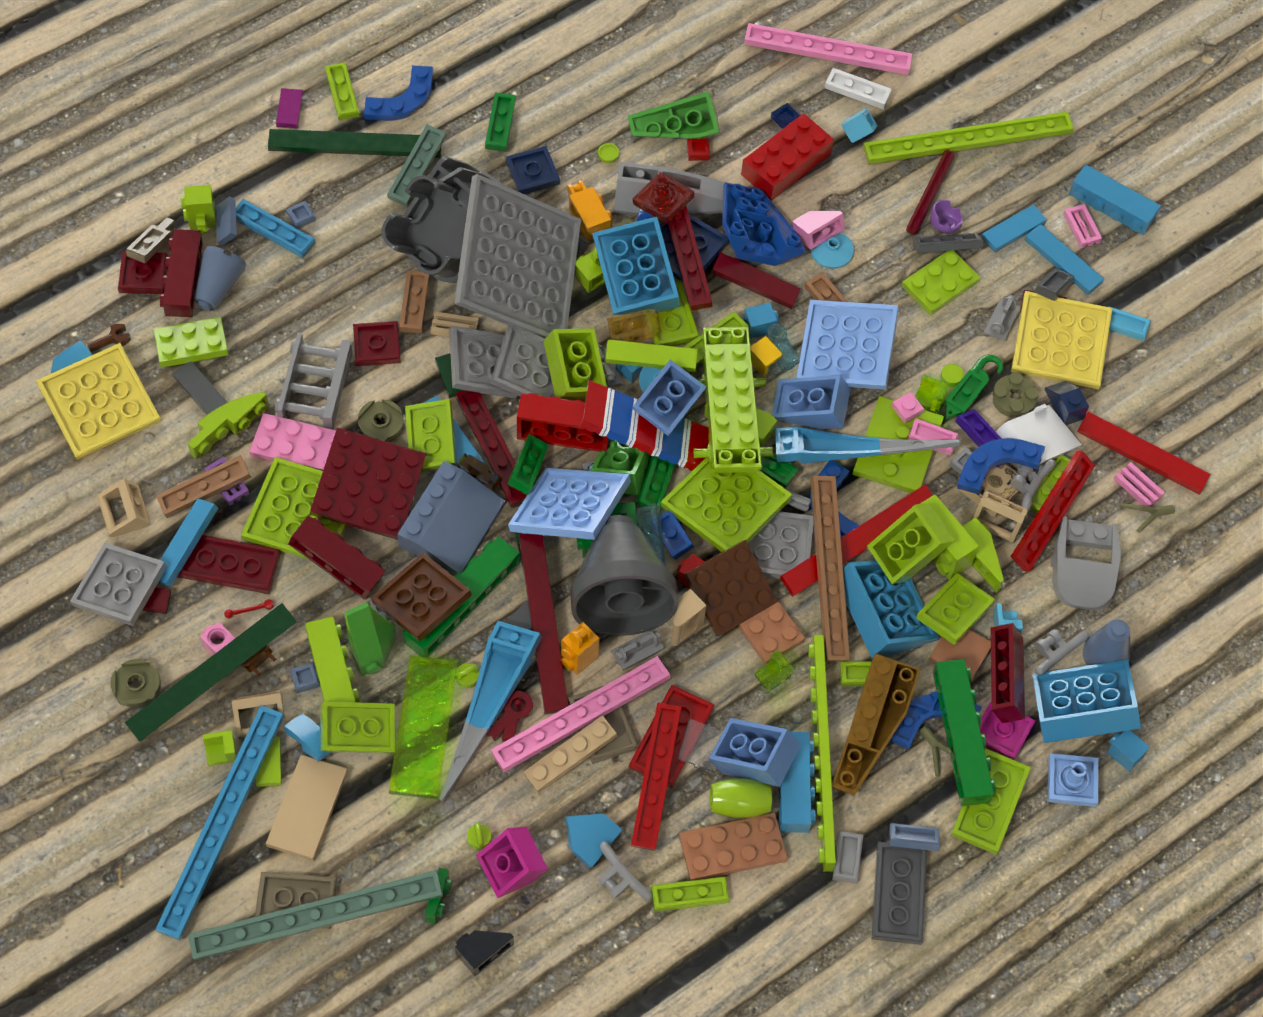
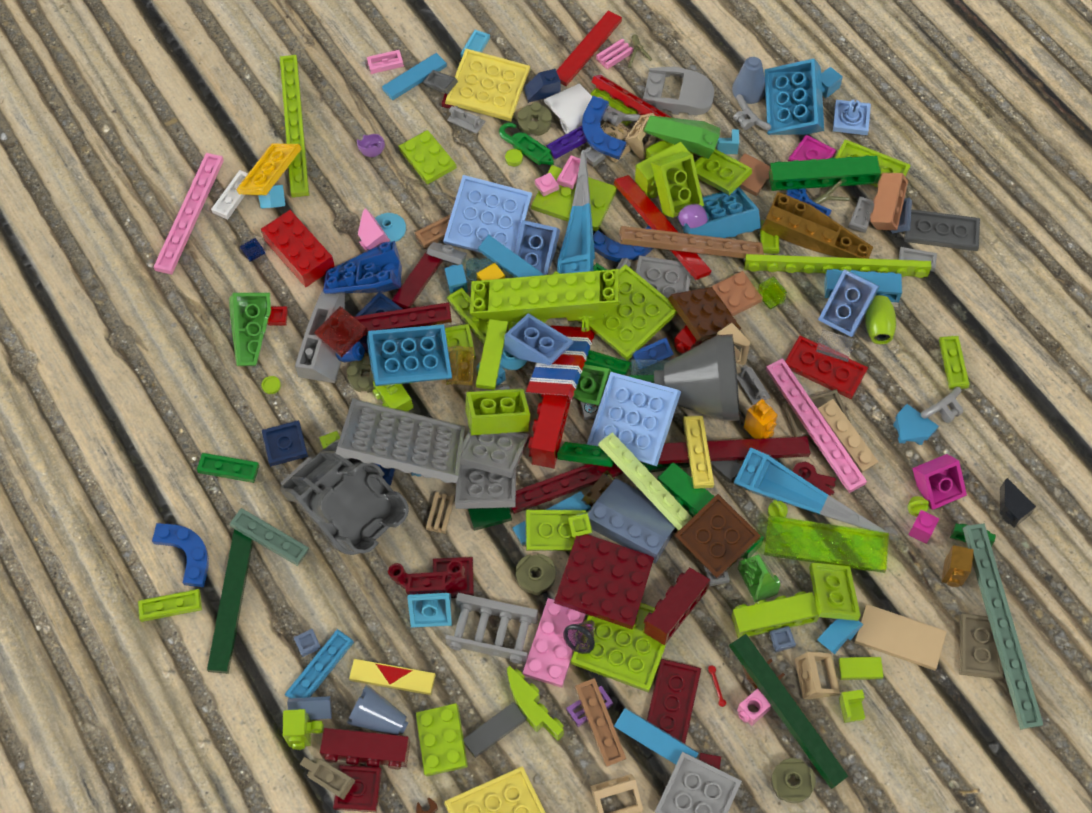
camera: 80 degrees left, 0 degrees up
dark azure plate [155,706,284,941] -> none
magenta tile [276,88,303,129] -> none
medium nougat plate [399,270,430,334] -> none
light orange brick [566,180,613,241] -> none
red plate [631,702,682,851] -> none
nougat plate [679,813,787,881] -> none
dark red axle [906,150,955,235] -> none
dark grey tile [913,232,982,253] -> none
clear neon green panel [915,375,949,413] -> none
dark azure tile [981,204,1047,253] -> none
dark red brick [990,623,1025,723] -> none
dark azure brick [1069,164,1161,235] -> none
none -> yellow tile [236,143,301,195]
none -> light yellow tile [349,659,436,695]
none -> dark red plate [388,560,466,595]
none -> medium azure slope [407,593,452,627]
none -> light grey plate [427,242,467,265]
none -> dark azure tile [477,234,544,278]
none -> hat [563,620,595,654]
none -> lime plate [568,512,593,537]
none -> yellowish green plate [598,432,693,531]
none -> bright green wedge [644,115,720,159]
none -> medium lavender hair [678,204,708,228]
none -> light yellow tile [683,416,714,489]
none -> light grey plate [848,197,874,233]
none -> nougat brick [870,173,908,230]
none -> dark pink brick [908,510,939,544]
none -> pearl gold brick [941,545,974,587]

